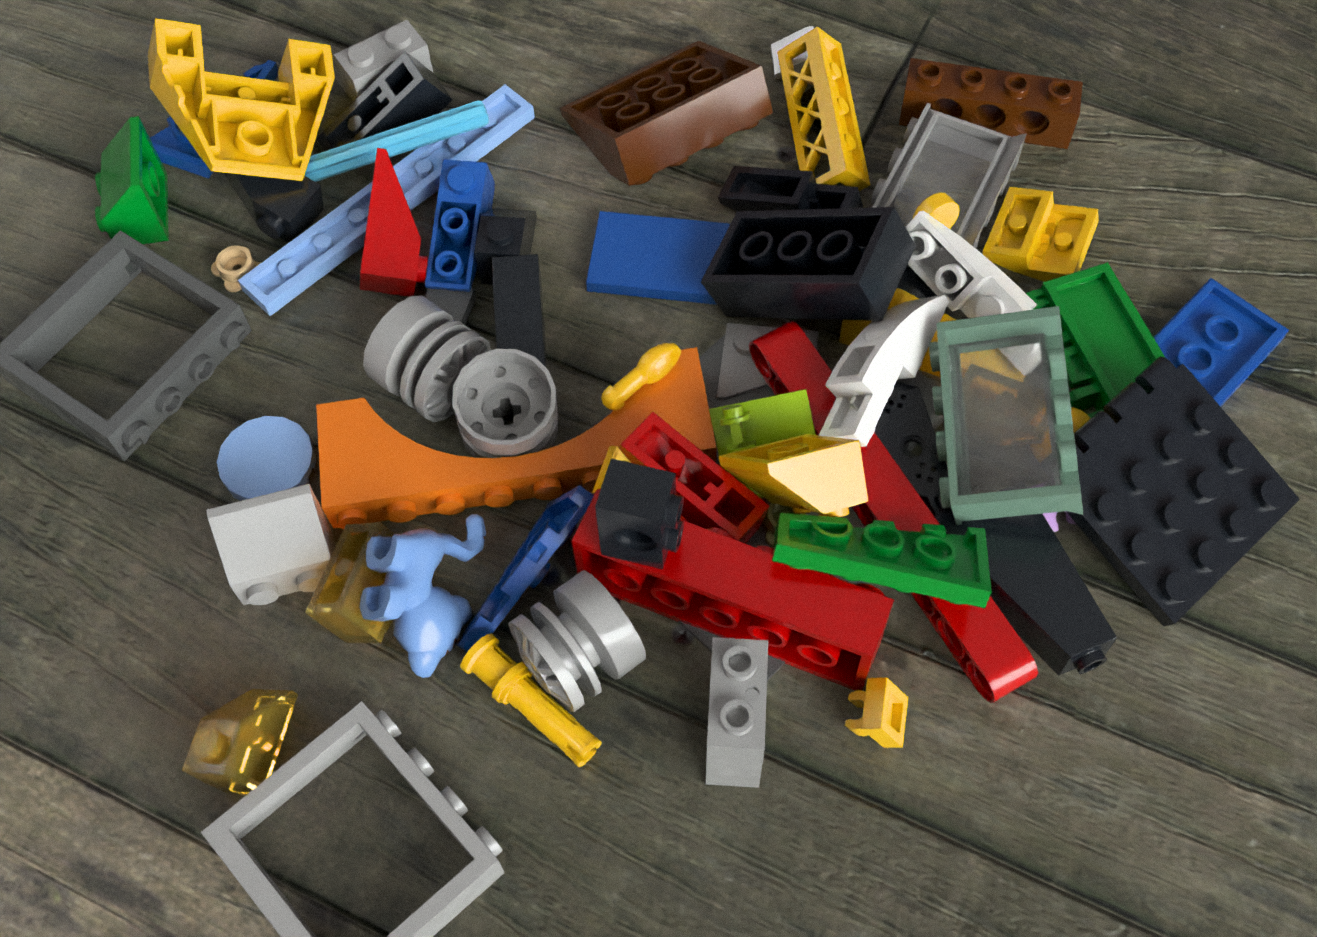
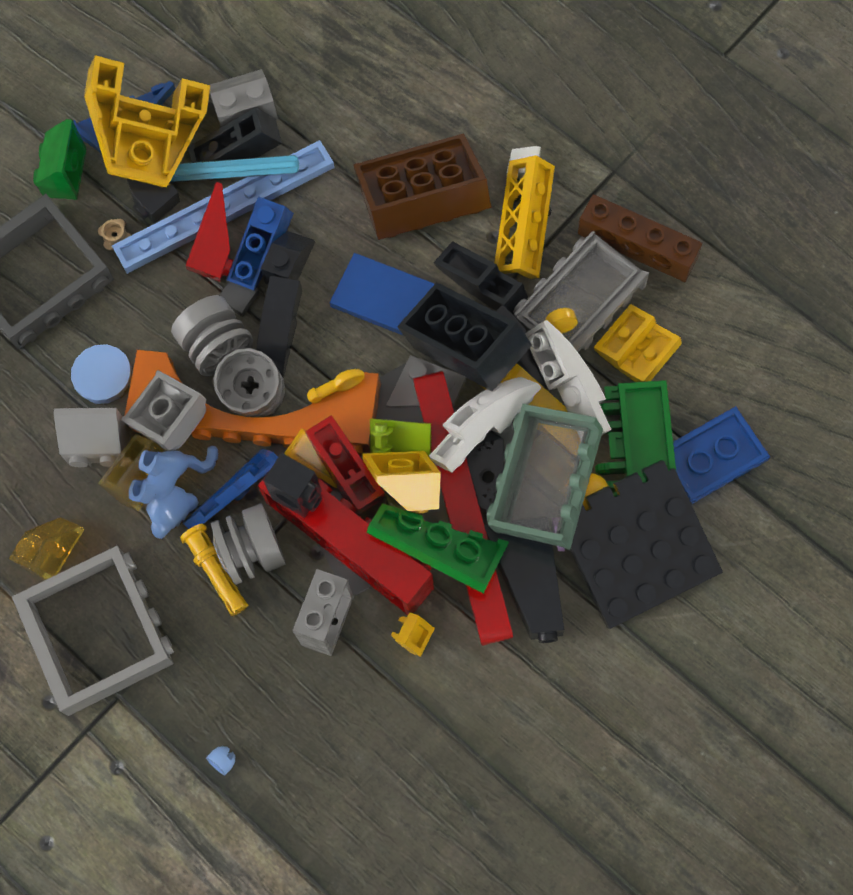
camera: 20 degrees right, 10 degrees up
none -> light grey slope [121,370,206,451]

